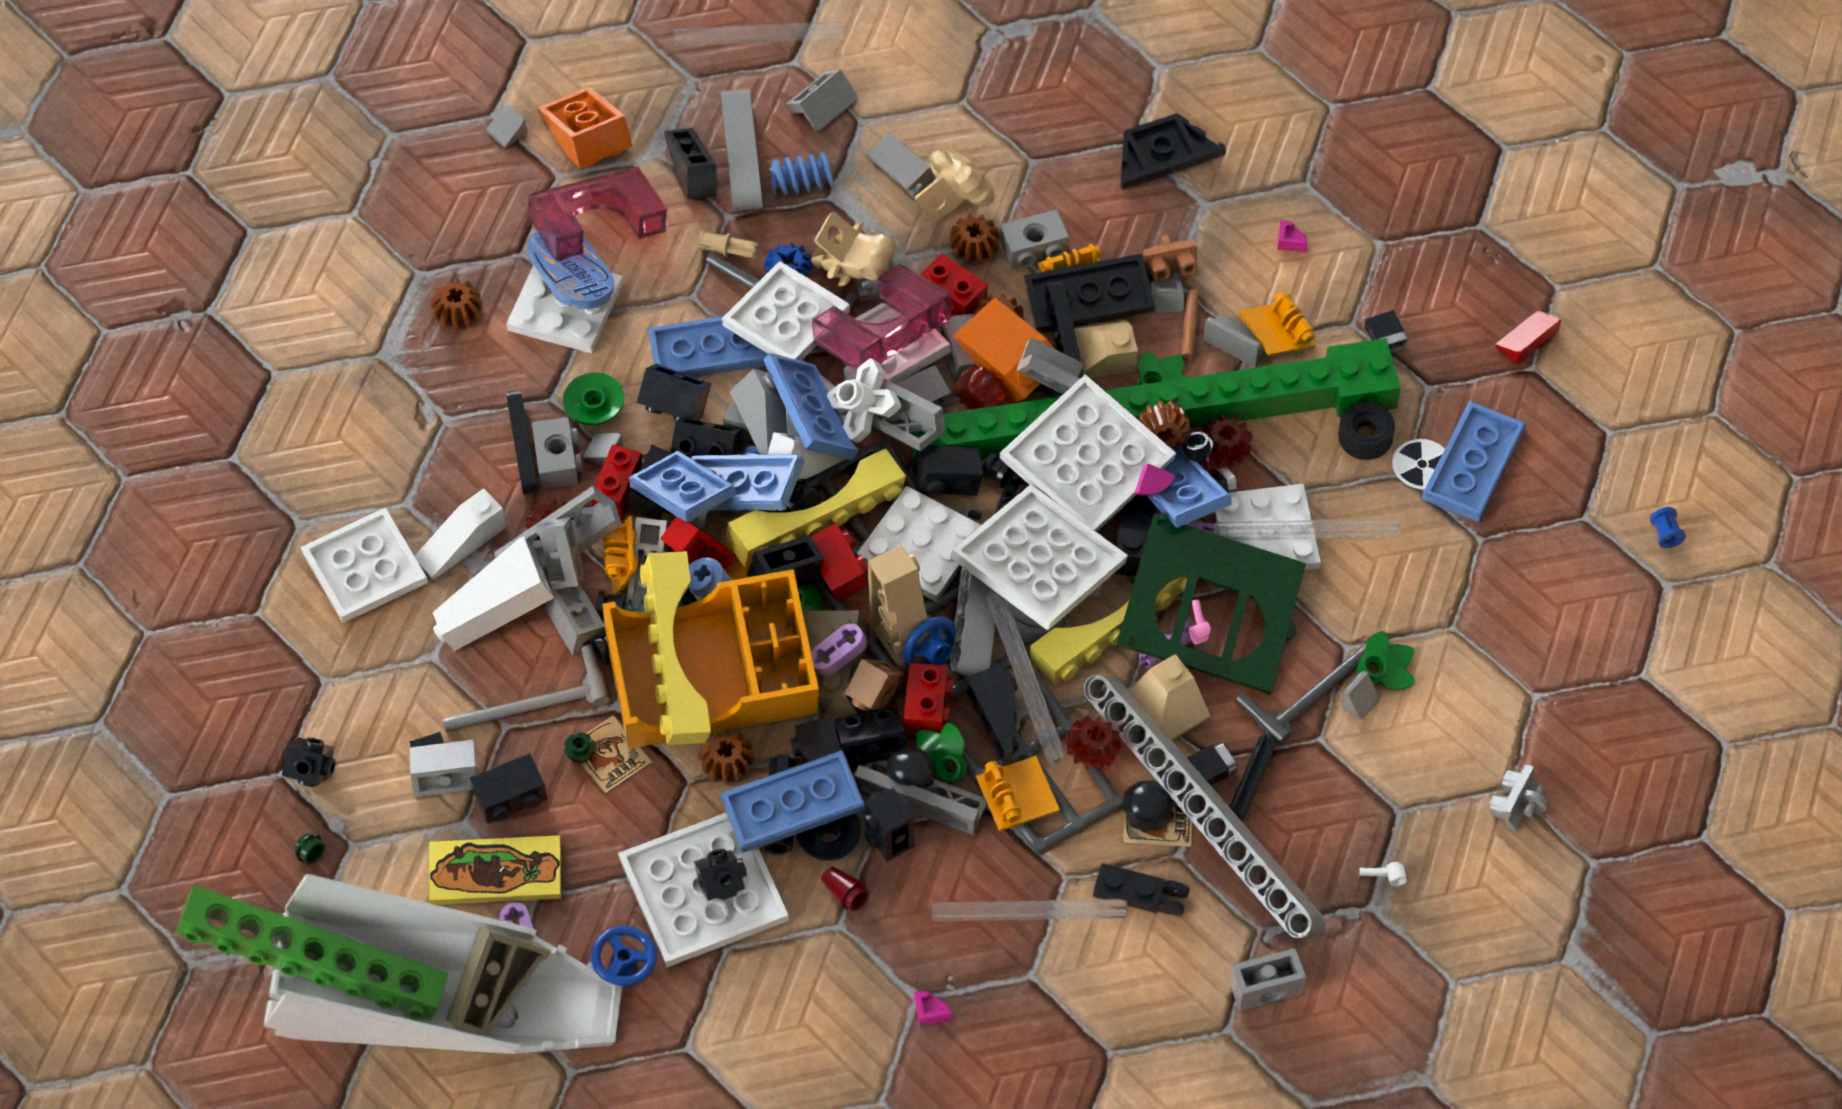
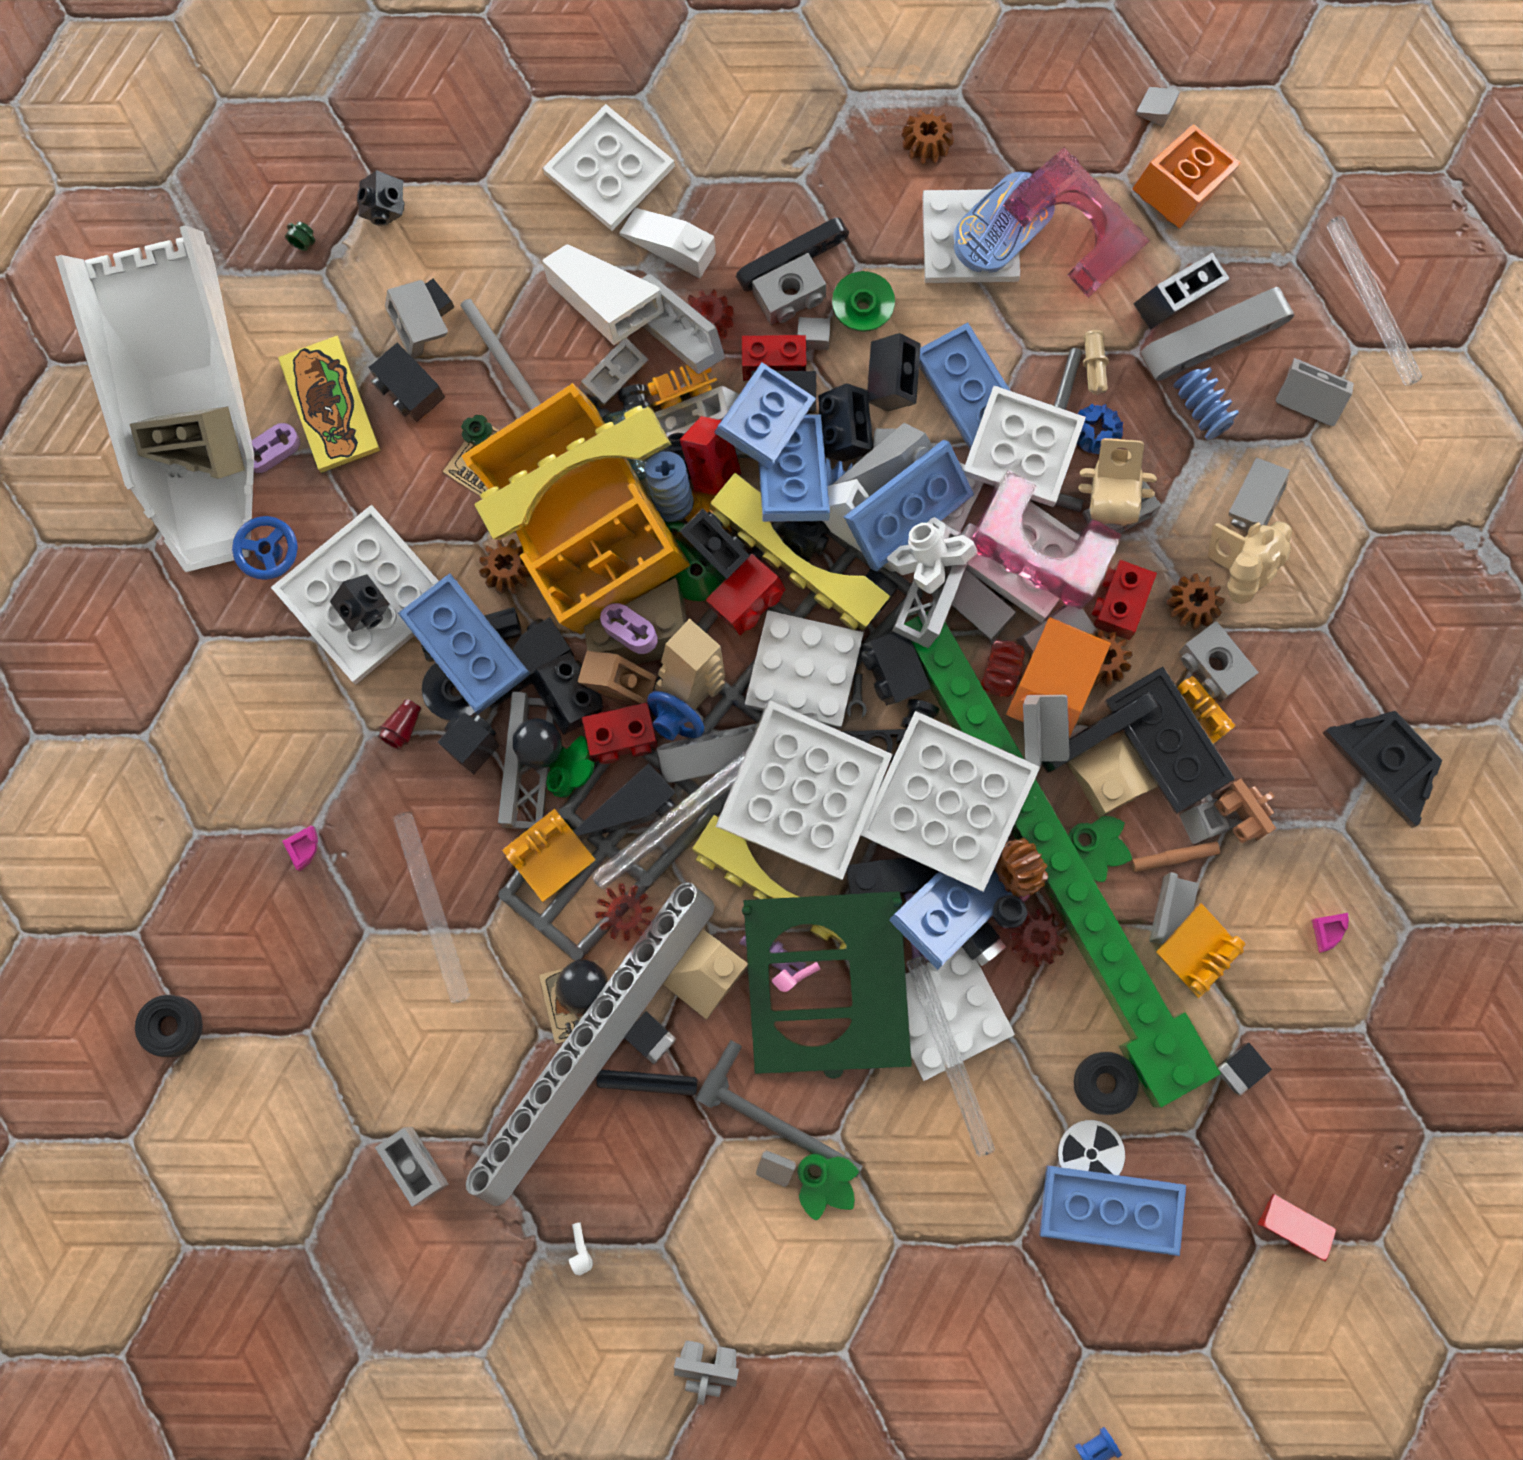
camera: 75 degrees right, 20 degrees up
bright green brick [175,885,449,1021] -> none
light grey hinge [536,517,585,589] -> none
black hinge [1093,863,1190,916] -> none
dark pink tile [1134,463,1175,496] -> none

